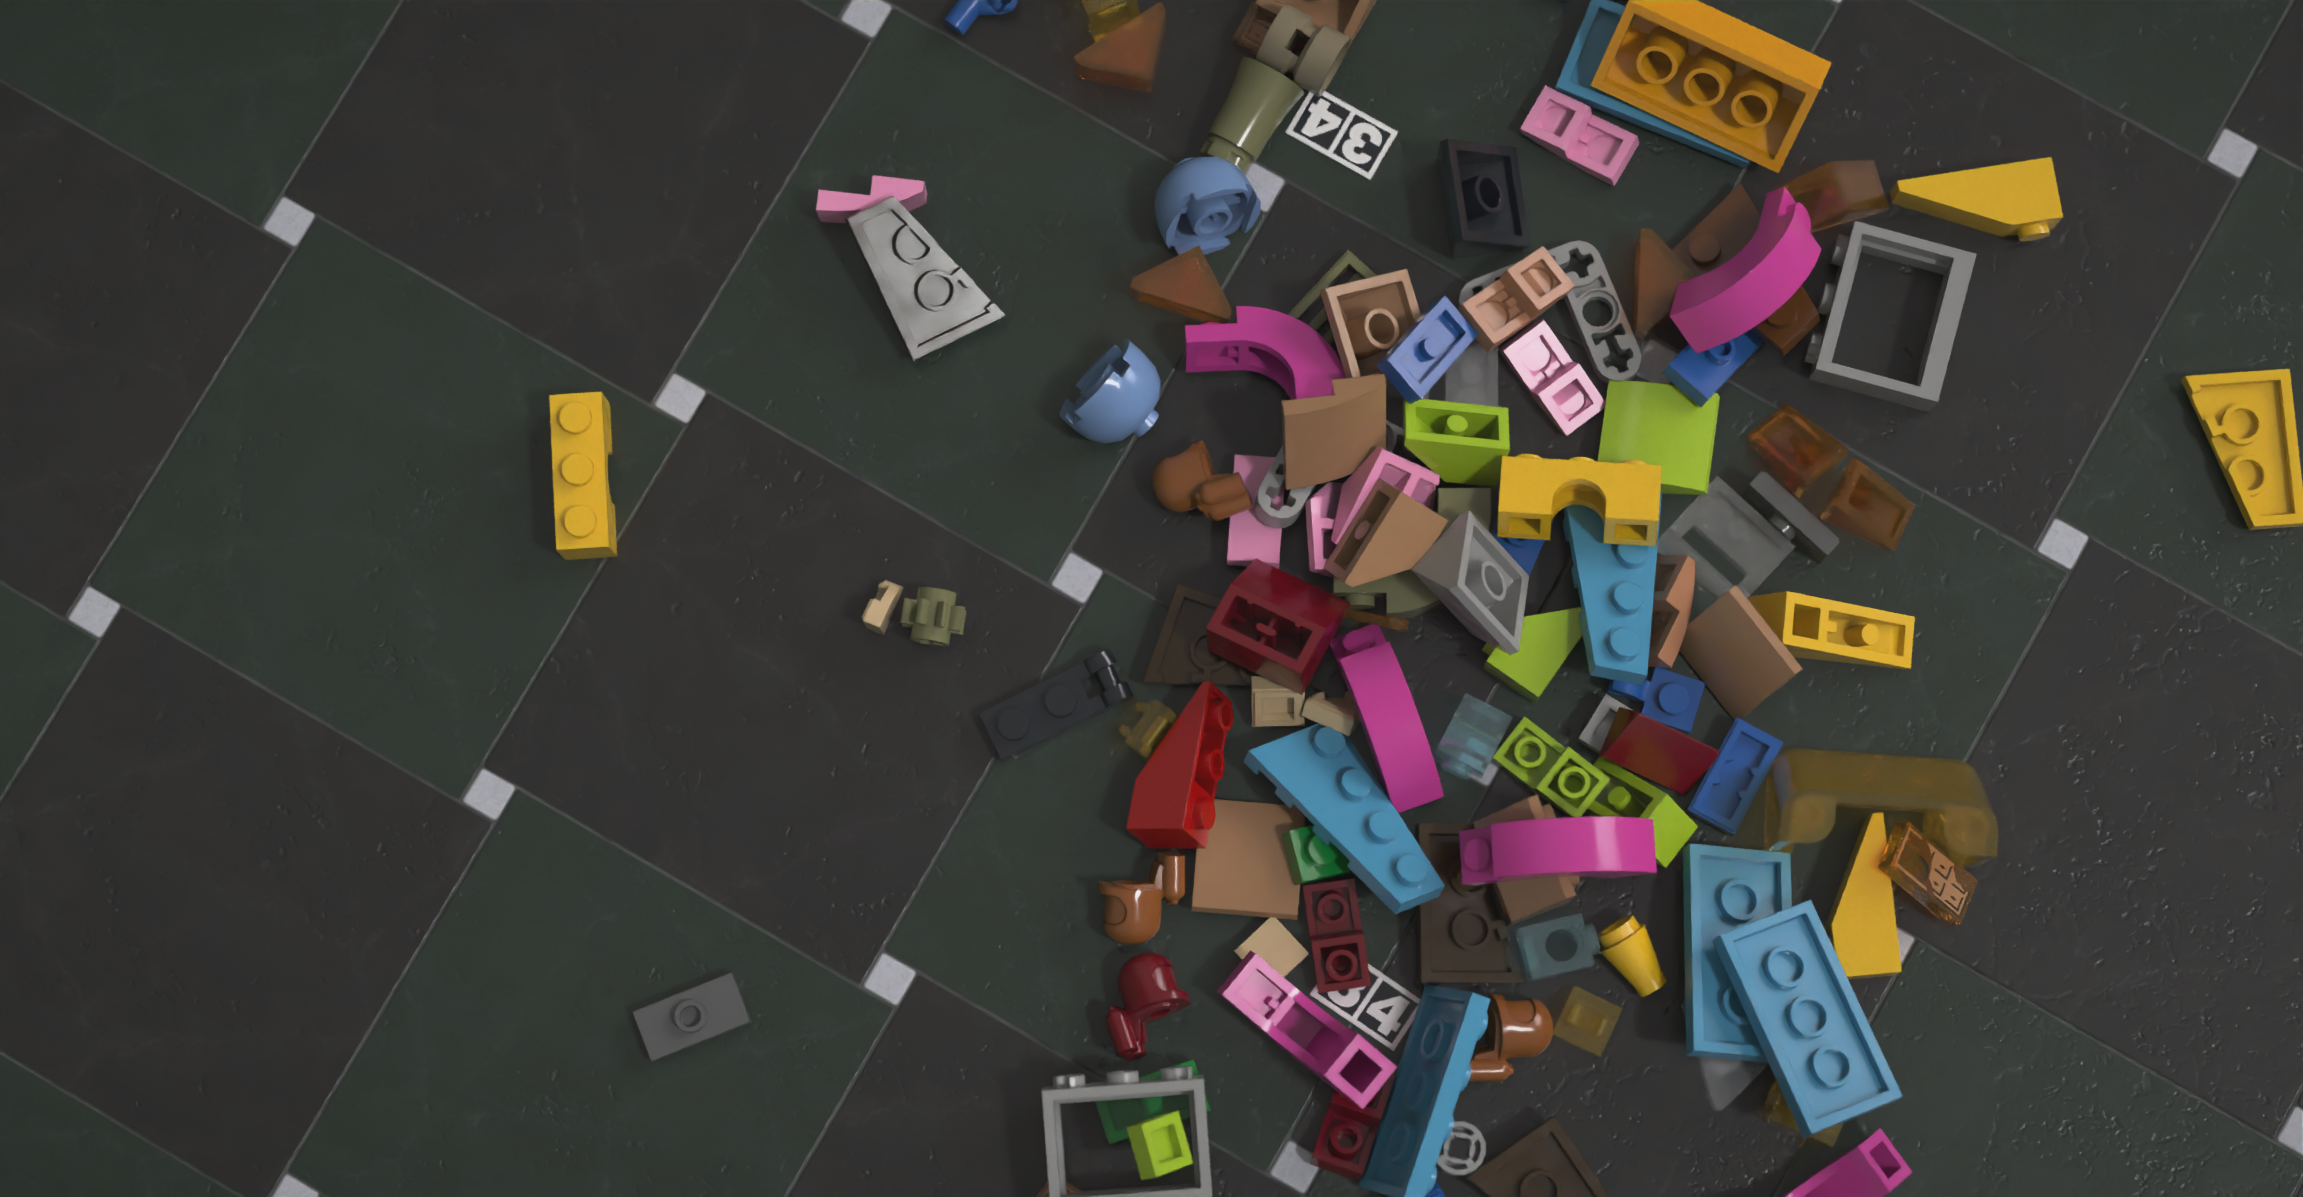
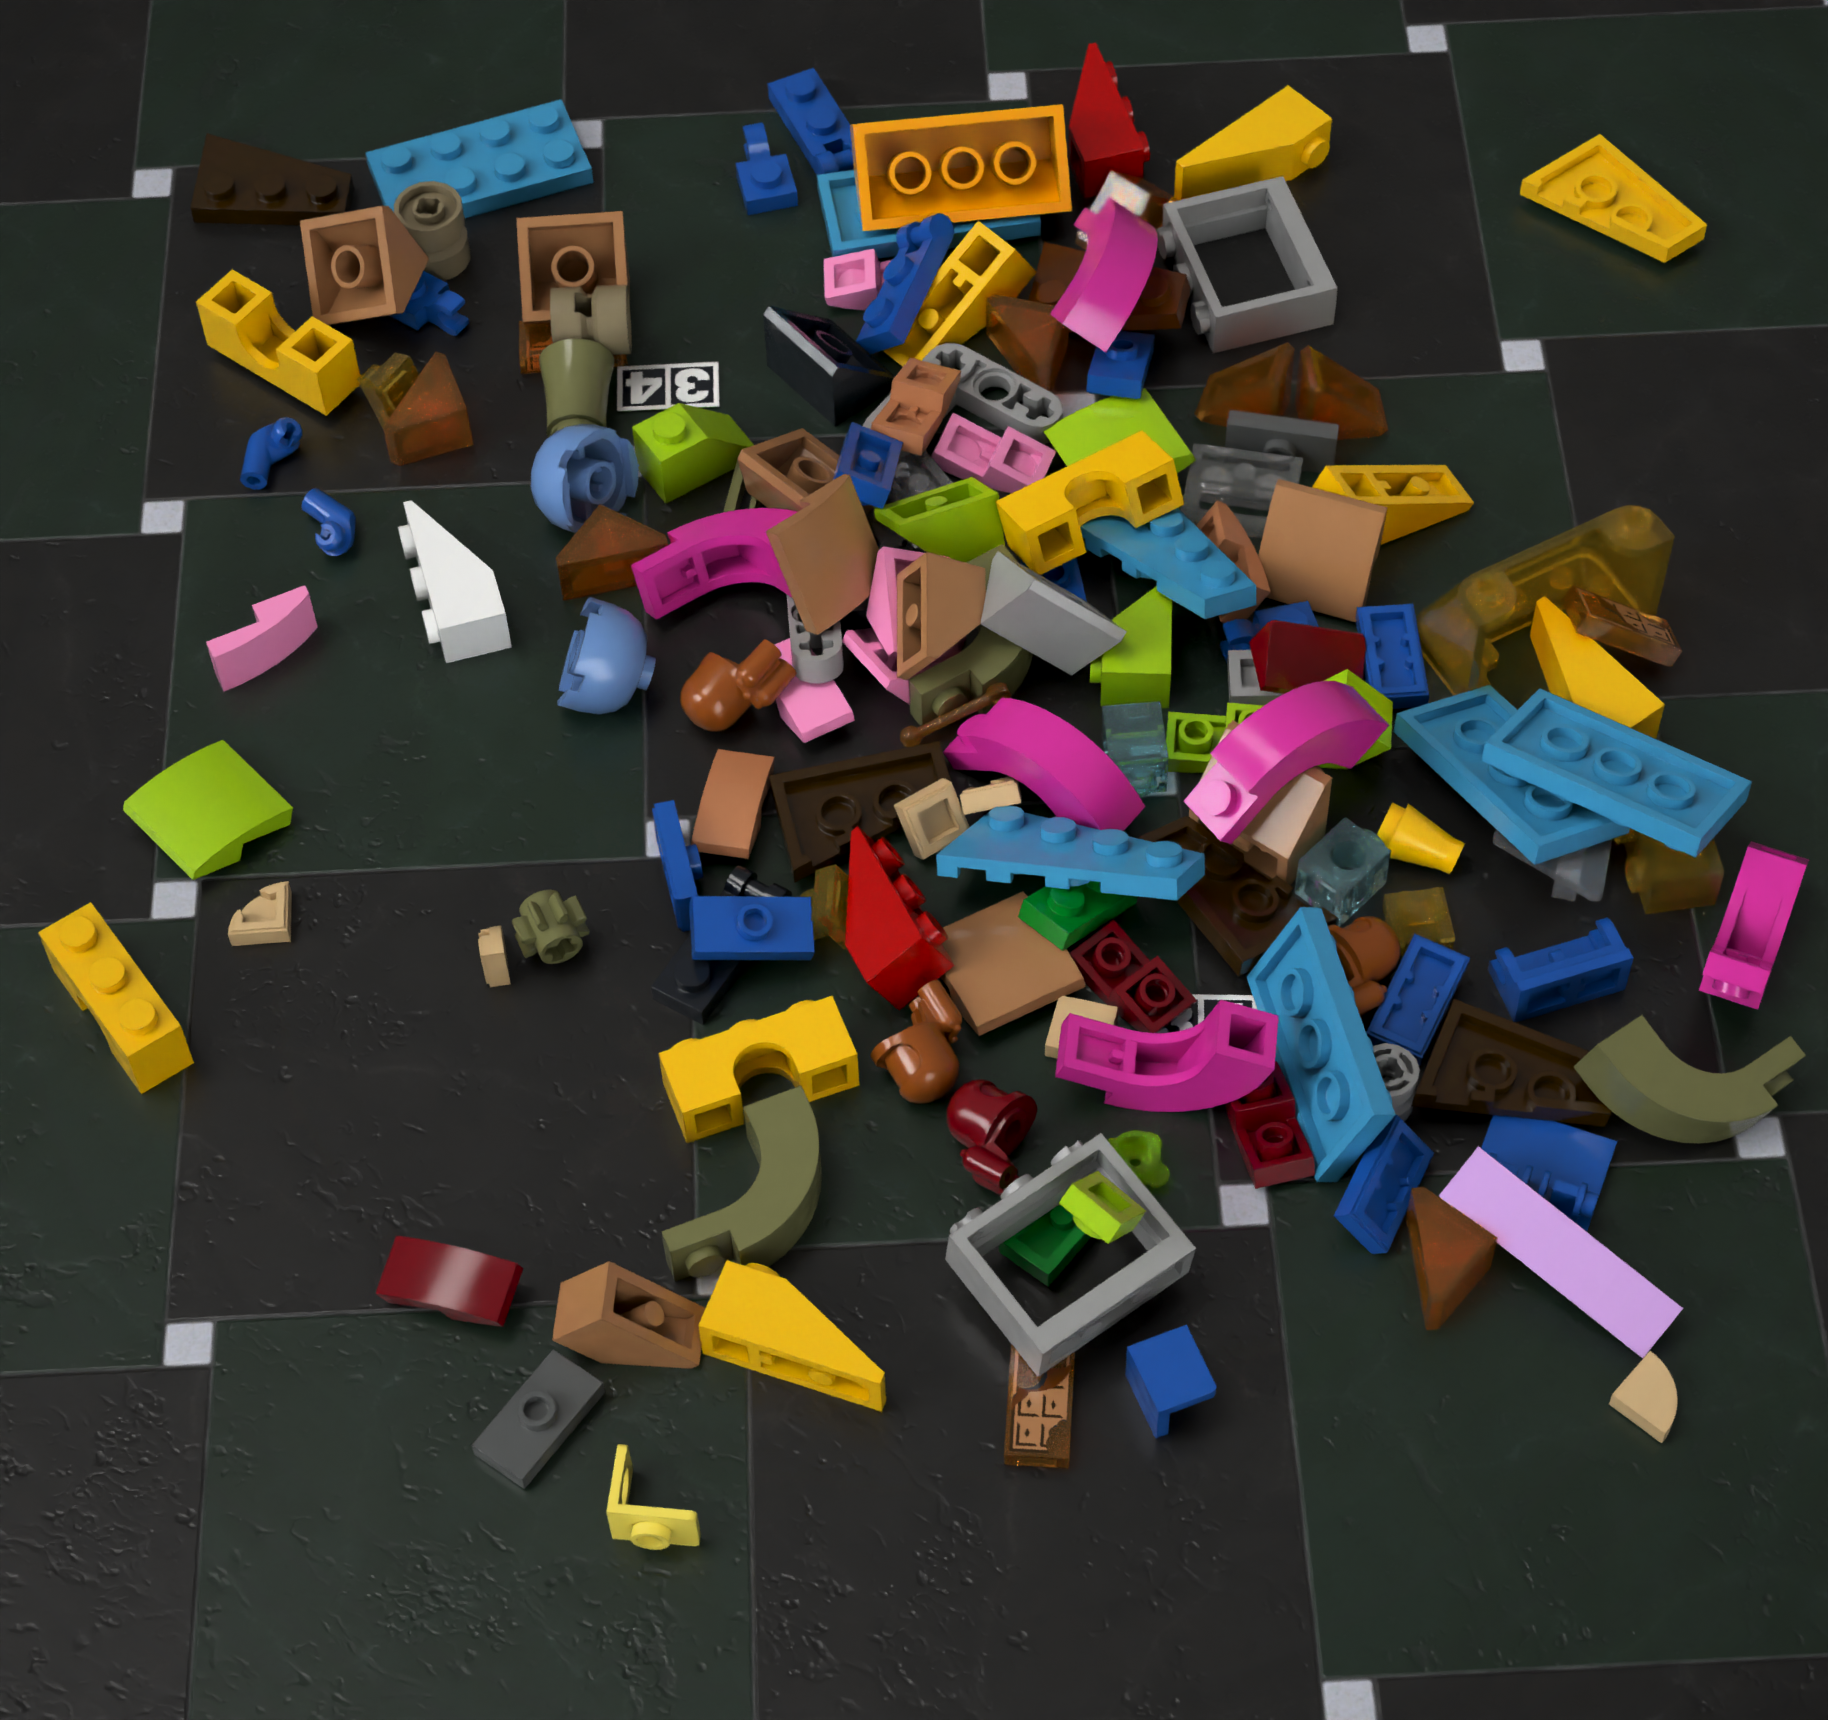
camera: 35 degrees left, 25 degrees down
wing [844,196,1006,360] -> none
dark red slope [1206,558,1350,695] -> none
none -> lime slope [123,740,293,880]
none -> tan tile [228,881,292,946]
none -> blue arm [301,488,356,556]
none -> dark red slope [375,1235,523,1327]
none -> white slope [398,500,512,663]
none -> medium nougat slope [552,1261,706,1369]
none -> light yellow bracket [606,1444,701,1550]
none -> lime slope [632,403,754,504]
none -> blue plate [652,800,703,932]
none -> yellow arch [659,996,860,1143]
none -> olive arch [661,1086,822,1282]
none -> blue plate [689,896,815,960]
none -> nougat slope [691,749,774,859]
none -> yellow slope [698,1260,886,1412]
none -> blue plate [856,213,954,354]
none -> yellow slope [882,221,1037,367]
none -> red slope [1068,42,1150,199]
none -> clear neon green plate [1108,1130,1170,1188]
none -> blue plate [1366,934,1470,1066]
none -> blue hinge [1488,917,1634,1022]

